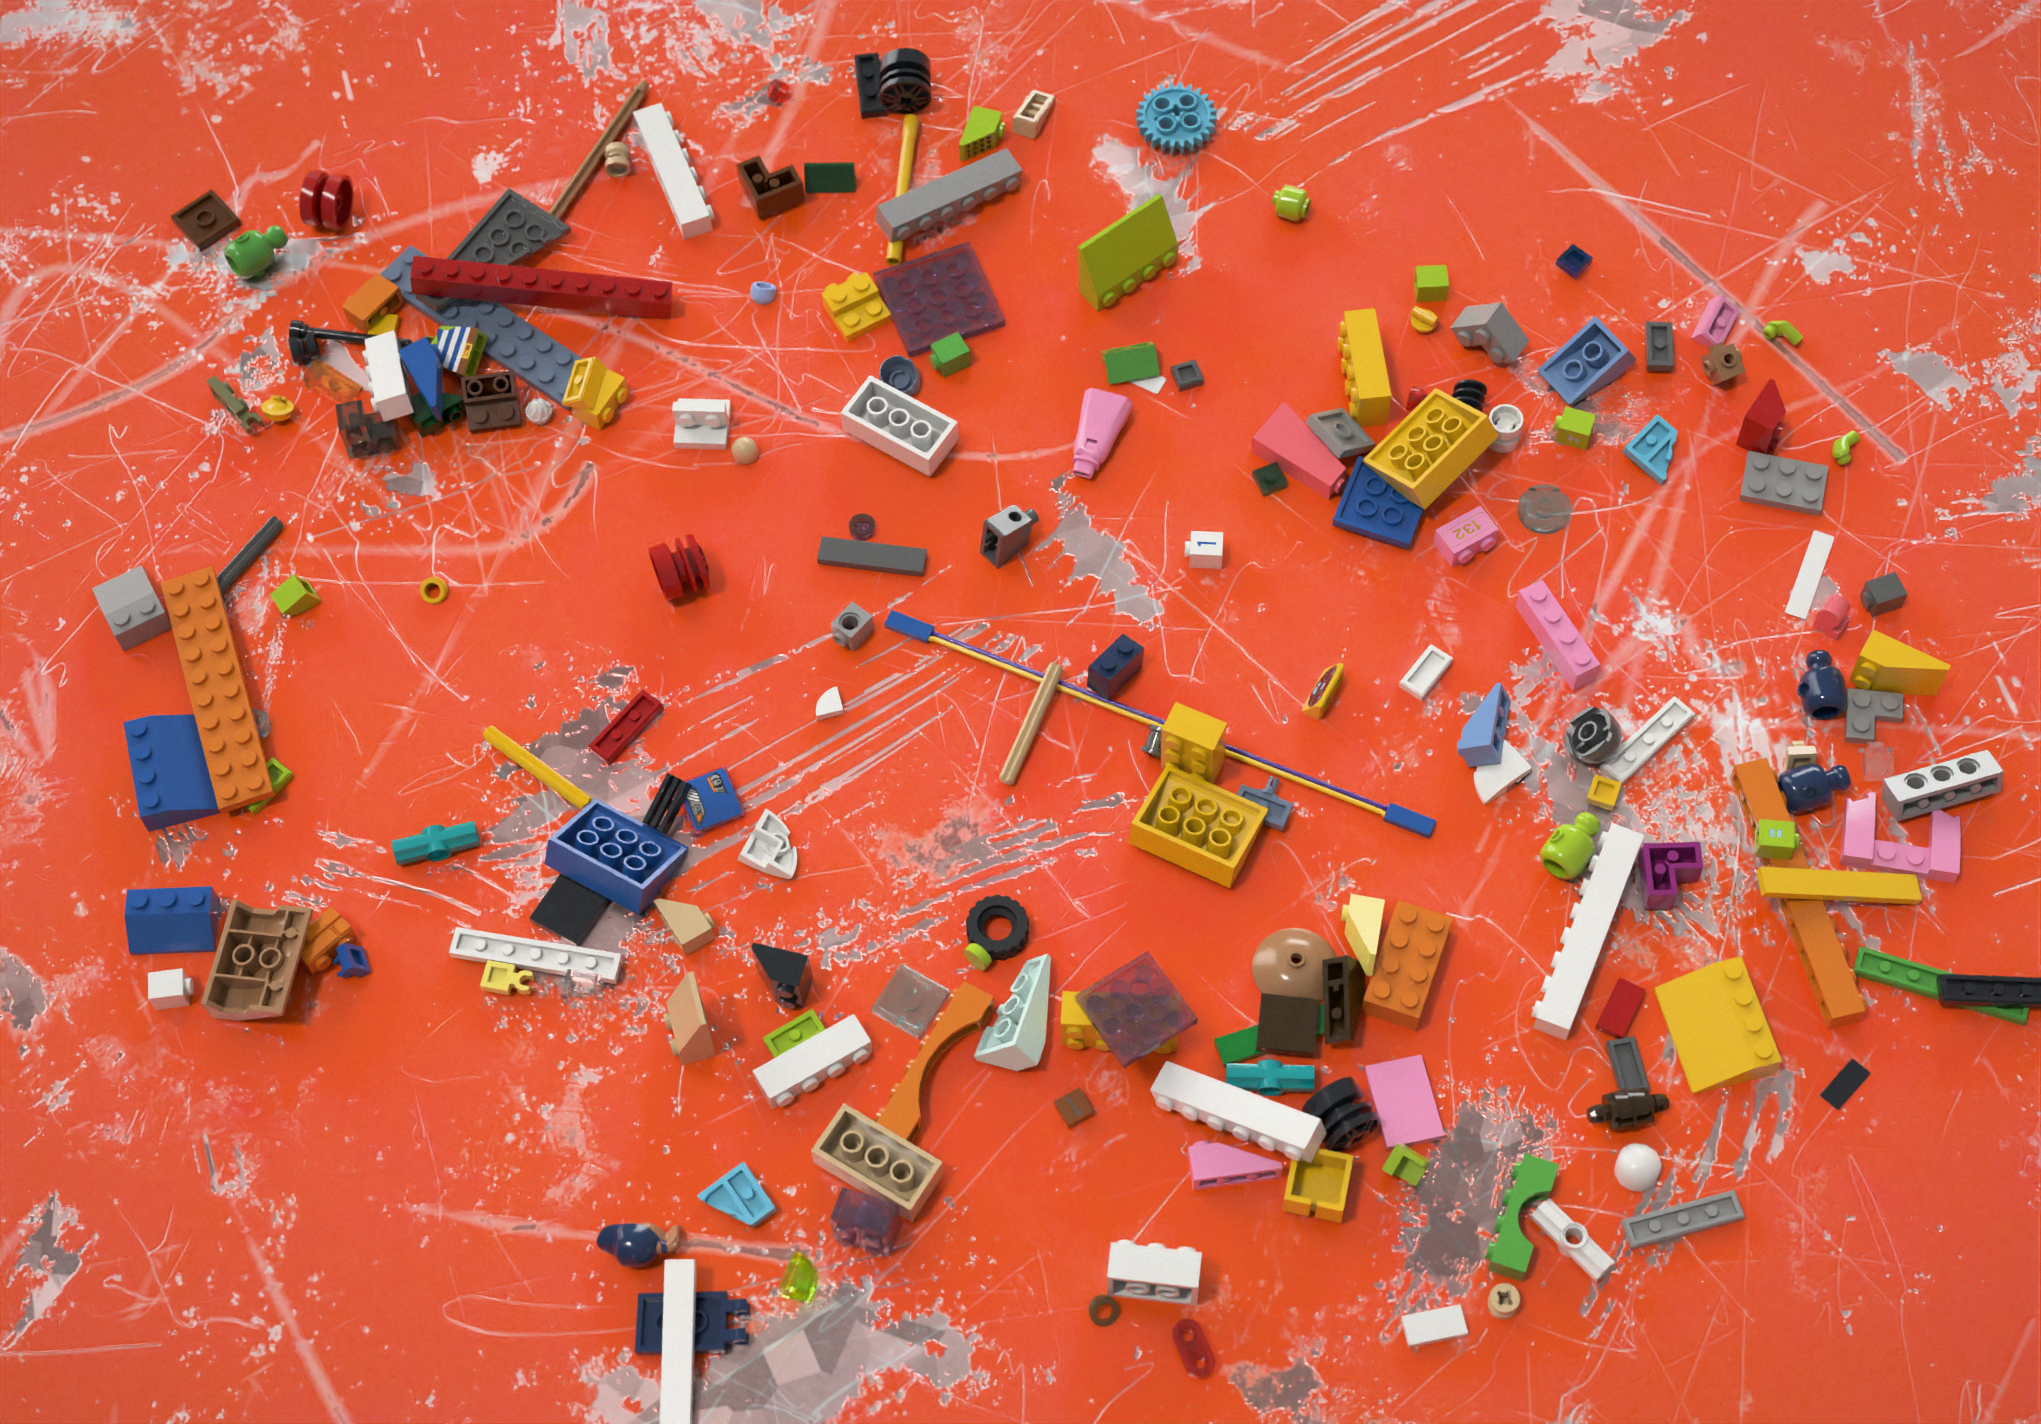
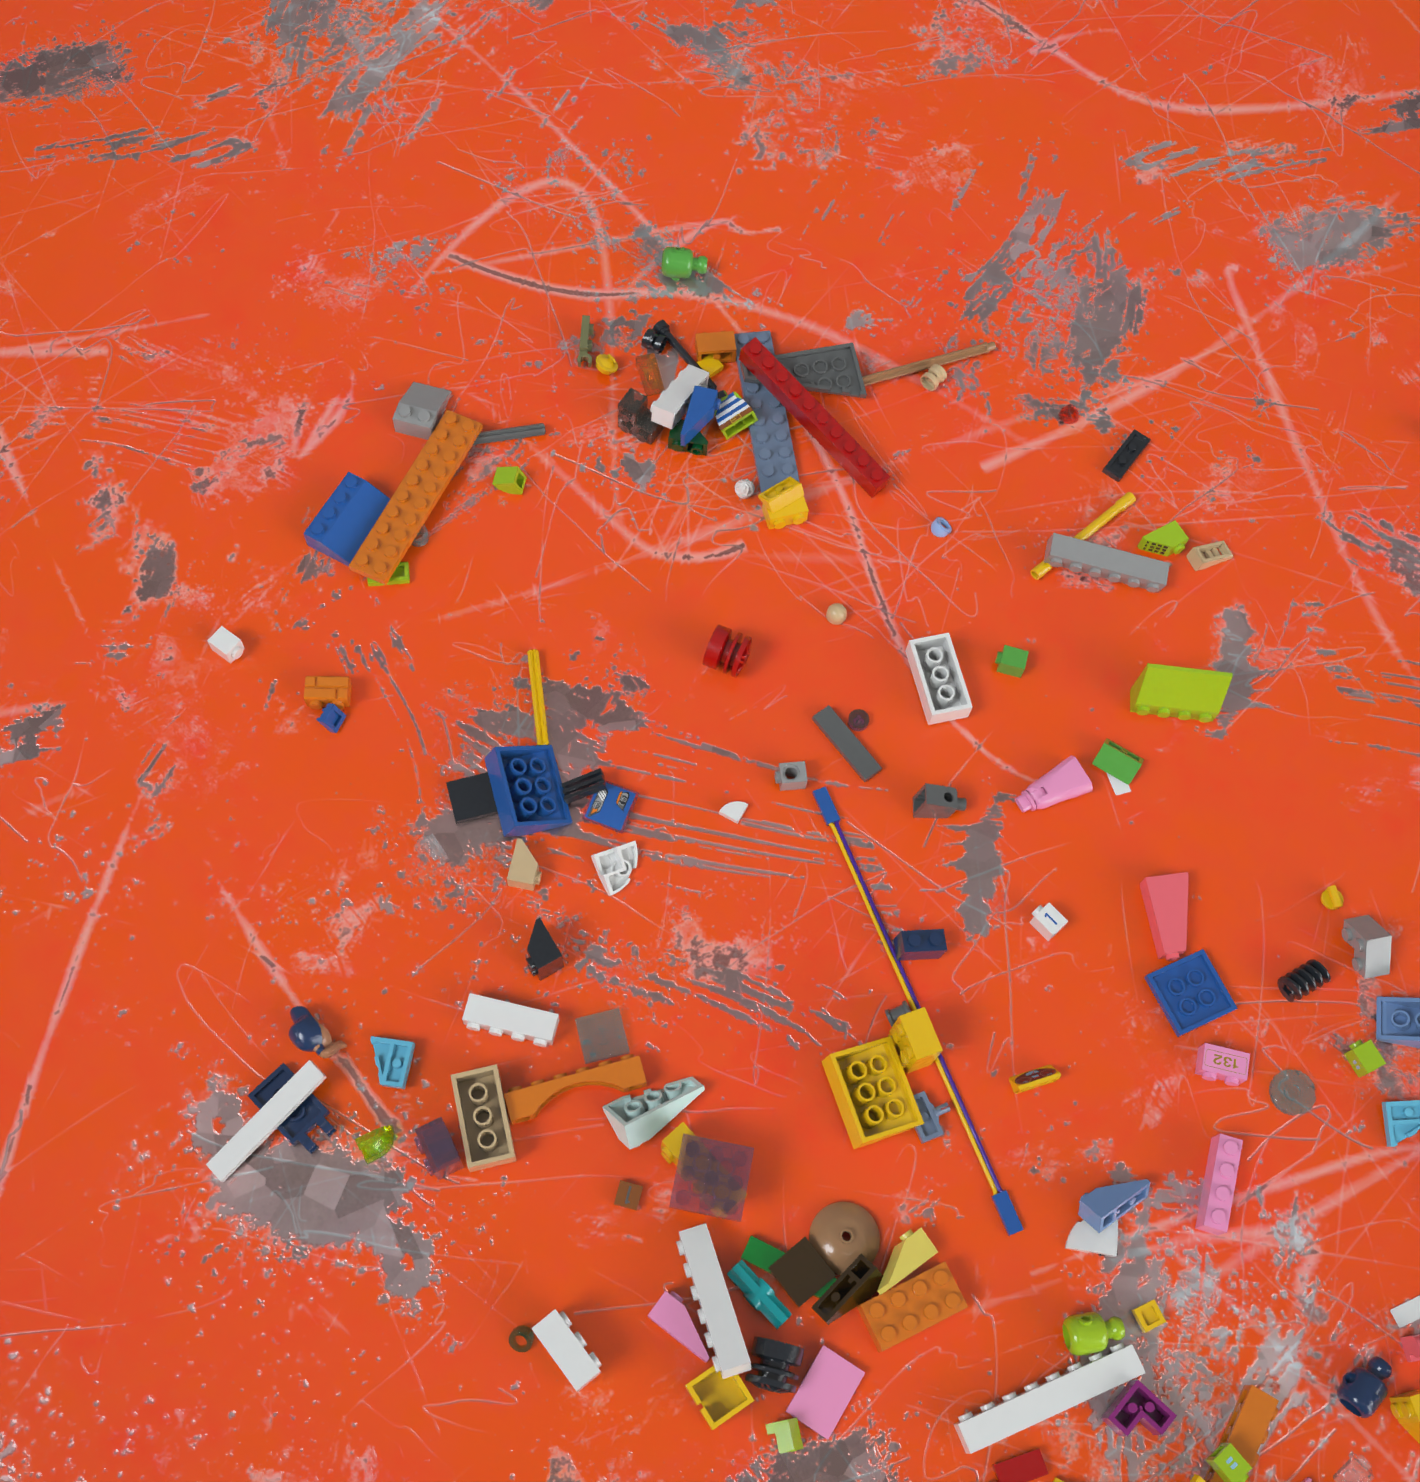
camera: 35 degrees right, 5 degrees up
blue slope [124,886,220,955] -> none
reddish brown tile [170,189,242,252] -> none
medium nougat piece [201,900,314,1021] -> none
red wheel [299,170,354,231] -> none
teal piece [392,821,480,865] -> none
yellow piece [420,576,448,604] -> none
white plate [449,927,623,984] -> none
reddish brown brick [461,370,522,432] -> none
light yellow plate [480,960,535,995] -> none
red tile [587,689,664,766] -> none
white brick [633,103,714,240] -> none
tan slope [663,971,716,1065] -> none
white bracket [672,398,731,450] -> none
reddish brown brick [736,156,805,219] -> none
lime plate [763,1009,826,1058] -> none
dark green slope [804,162,856,193] -> none
yellow plate [821,272,892,342] -> none
plate [873,242,1005,358] -> none
black wheel [879,48,932,114] -> none
sand blue hair [879,355,921,396] -> none
lime tile [963,943,991,971] -> none
black tyre [966,895,1029,961] -> none
tan axle [999,662,1063,785] -> none
medium azure gear [1136,82,1217,154] -> none
dark grey tile [1171,359,1204,392] -> none
clear red plate [1172,1319,1215,1379] -> none
clear green plate [1252,462,1288,497] -> none
lime head [1272,185,1311,222] -> none
light grey plate [1306,408,1376,459] -> none
yellow brick [1337,308,1391,427] -> none
yellow slope [1363,388,1499,509] -> none
white tile [1399,644,1453,701] -> none
clear red piece [1405,386,1428,413] -> none
lime panel [1413,265,1449,302] -> none
white wheel [1489,404,1524,453] -> none
dark grey cylinder [1565,707,1622,764] -> none
white tile [1600,696,1696,786] -> none
dark blue piece [1777,763,1851,813] -> none
tan tile [1783,740,1817,771] -> none
light grey plate [1844,688,1903,745] -> none

